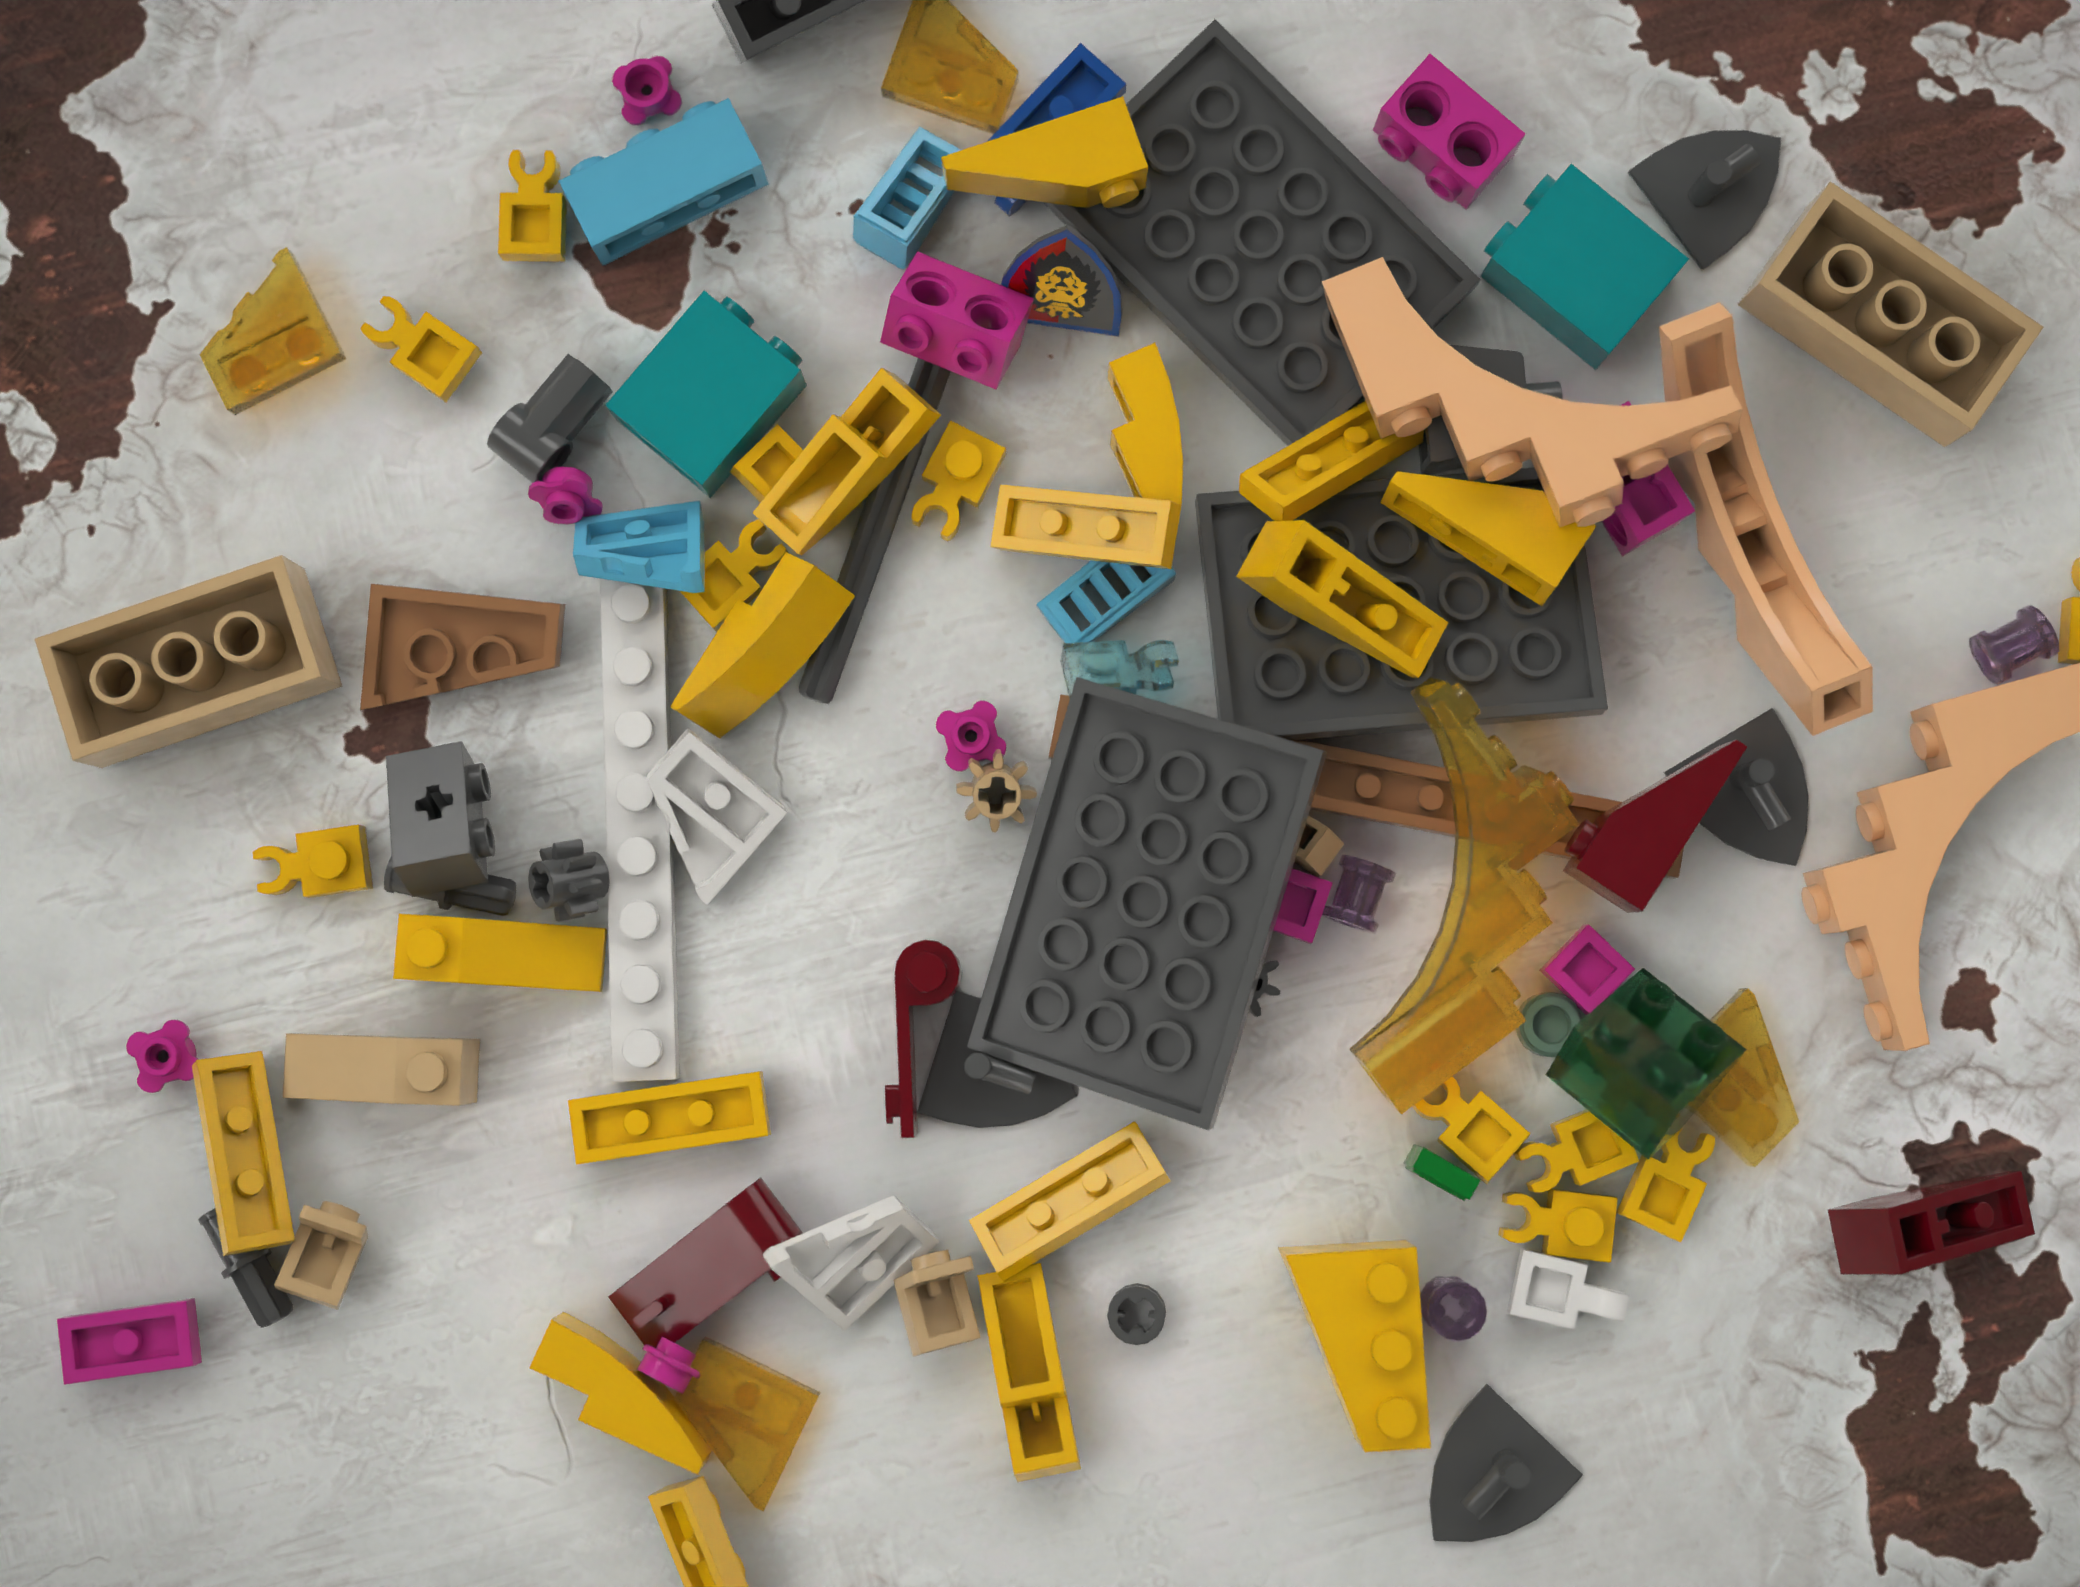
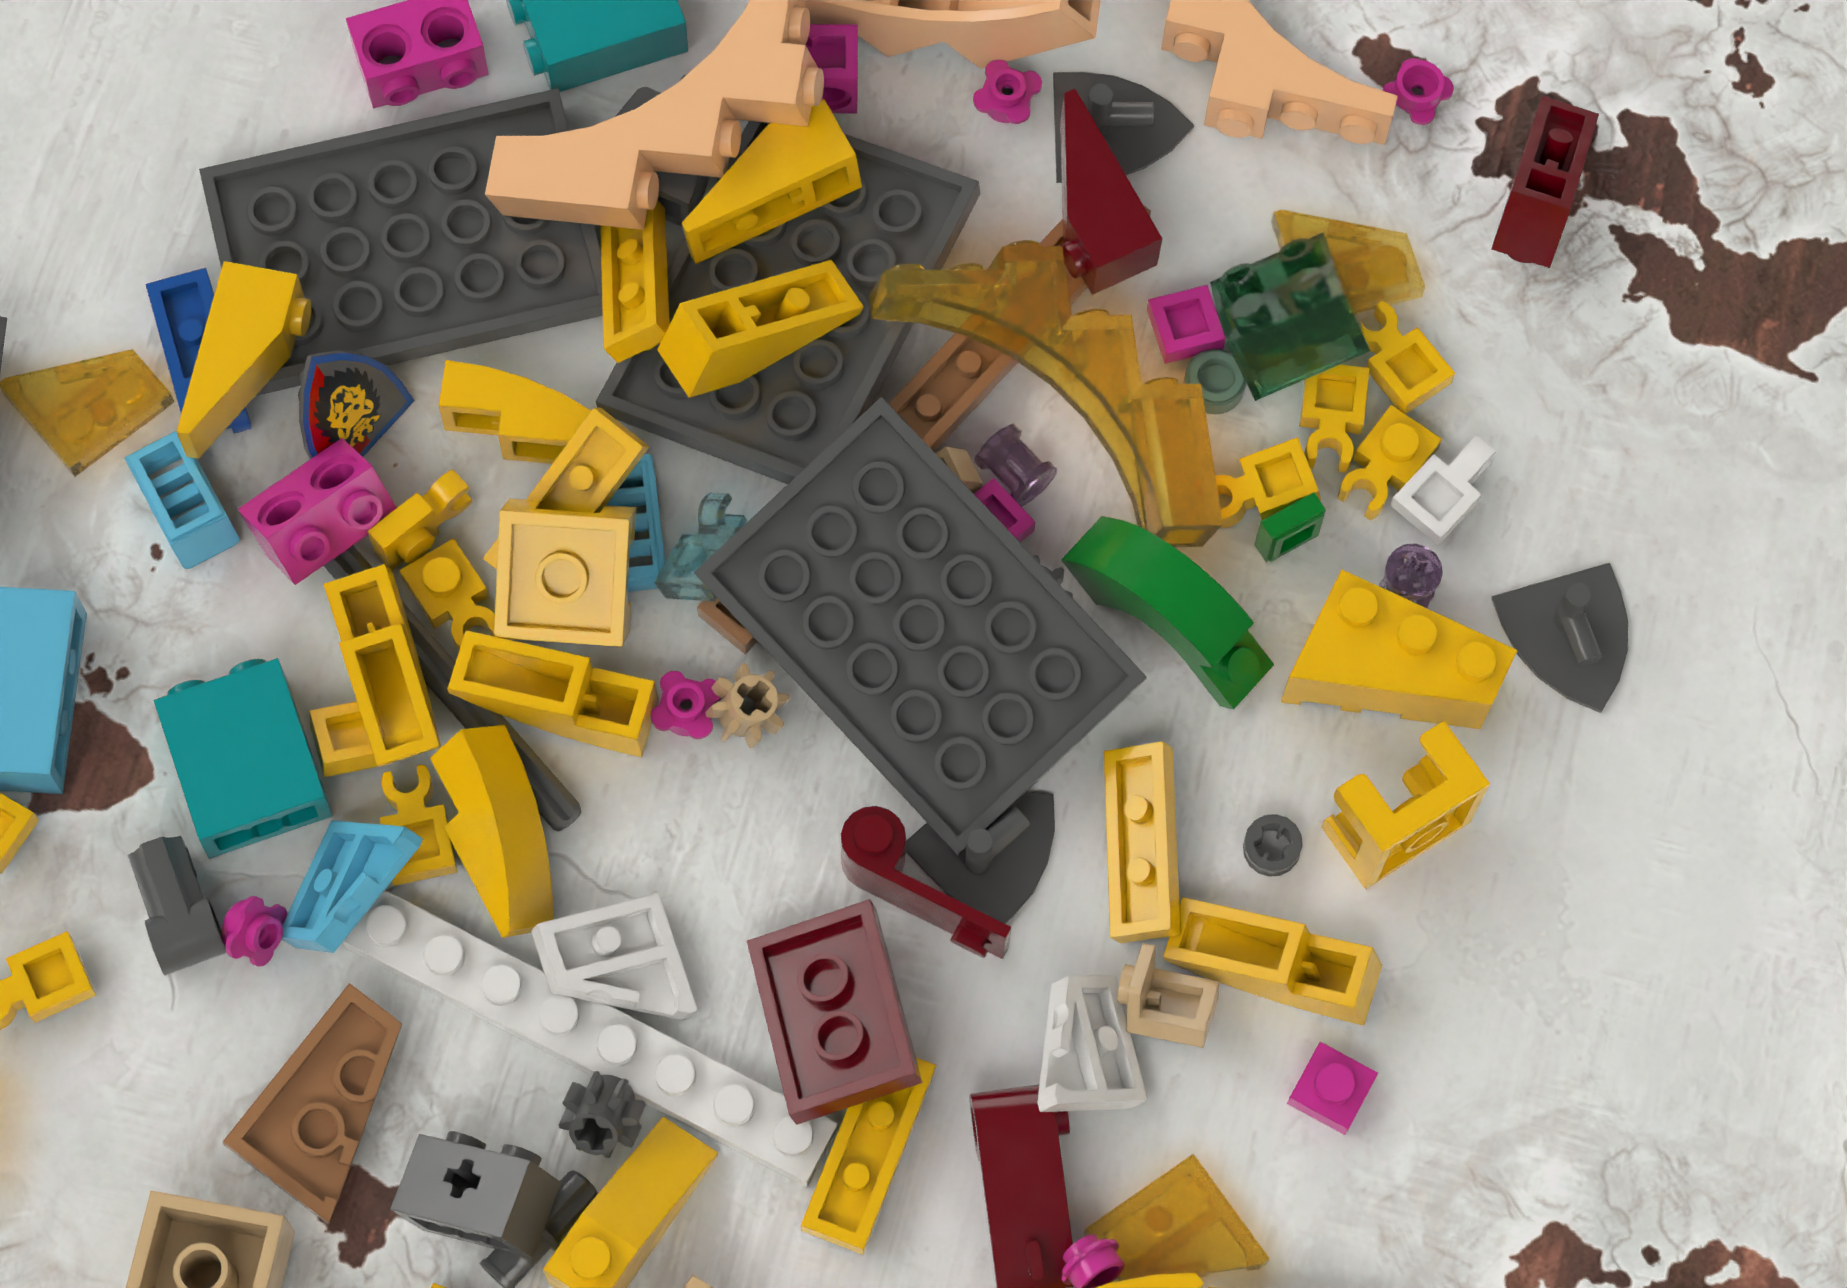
camera: 65 degrees left, 15 degrees down
none -> yellow plate [368,469,473,571]
none -> yellow slope [447,630,659,758]
none -> yellow panel [494,498,636,647]
none -> plate [747,899,922,1125]
none -> dark pink plate [973,60,1042,124]
none -> green arch [1061,516,1274,710]
none -> dark pink plate [1287,1042,1378,1135]
none -> yellow panel [1321,721,1490,890]
none -> dark pink plate [1382,58,1454,125]

